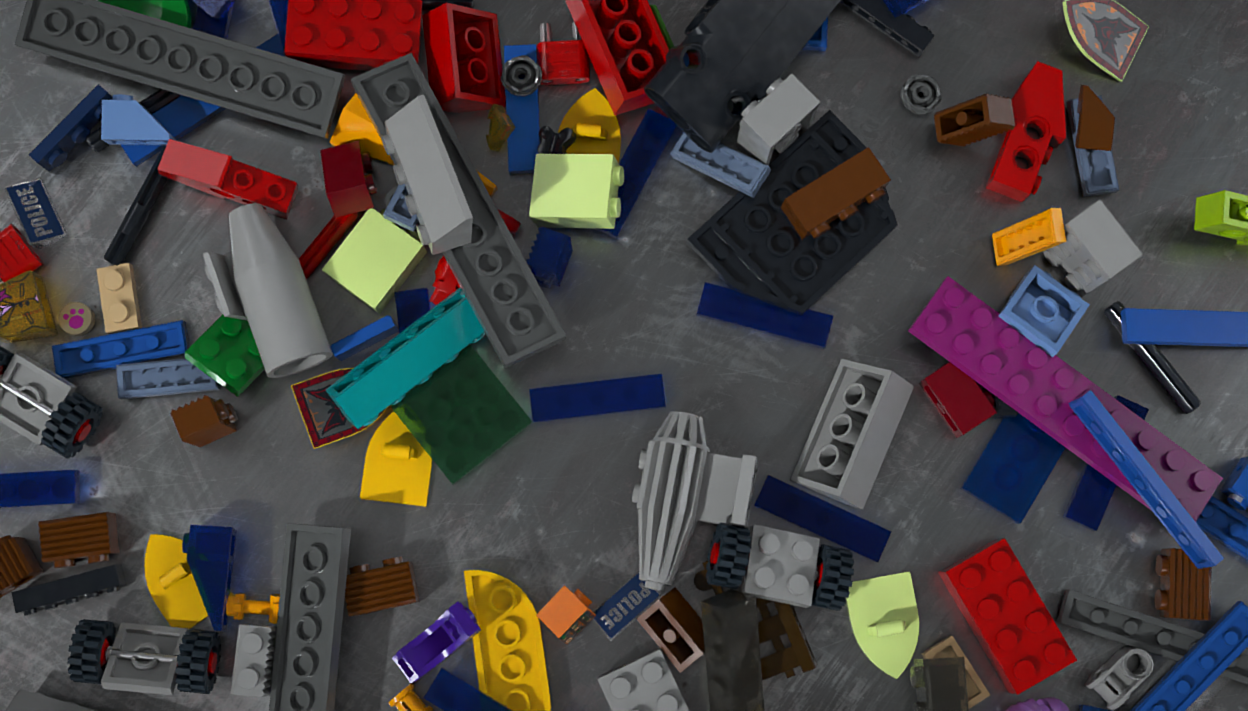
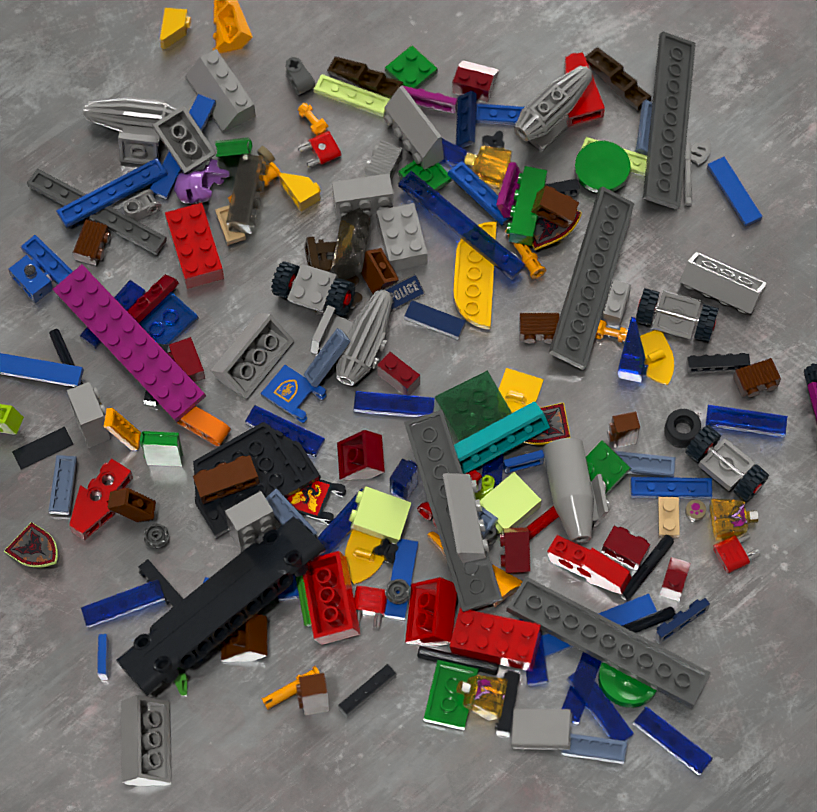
camera: 170 degrees left, 15 degrees down
slope [4,178,68,250] -> none
reddish brown brick [38,512,119,568] -> none
medium blue slope [101,94,176,145] -> none
dark purple arch [392,601,481,684] -> none
clear yellow tile [486,104,515,151] -> none
orange brick [536,585,596,645] -> none
clear blue tile [754,475,892,563] -> none
yellowish green shield [846,571,919,679] -> none
medium blue plate [998,265,1090,357] -> none
blue tile [1068,390,1224,569] -> none
reddish brown slope [1075,85,1115,151] -> none
none -> black sticker [12,426,73,469]
none -> dark red plate [127,274,179,323]
none -> piece [140,431,183,467]
none -> orange beam [176,406,231,446]
none -> blue flag [261,365,327,423]
none -> flag [286,479,346,525]
none -> sand blue plate [303,328,351,388]
none -> dark red slope [337,430,385,480]
none -> dark red brick [377,352,420,398]
none -> dark blue tile [404,300,466,340]
none -> lime arm [475,475,495,500]
none -> dark red brick [601,525,650,571]
none -> dark red slope [660,557,691,601]
none -> black tyre [664,409,701,448]

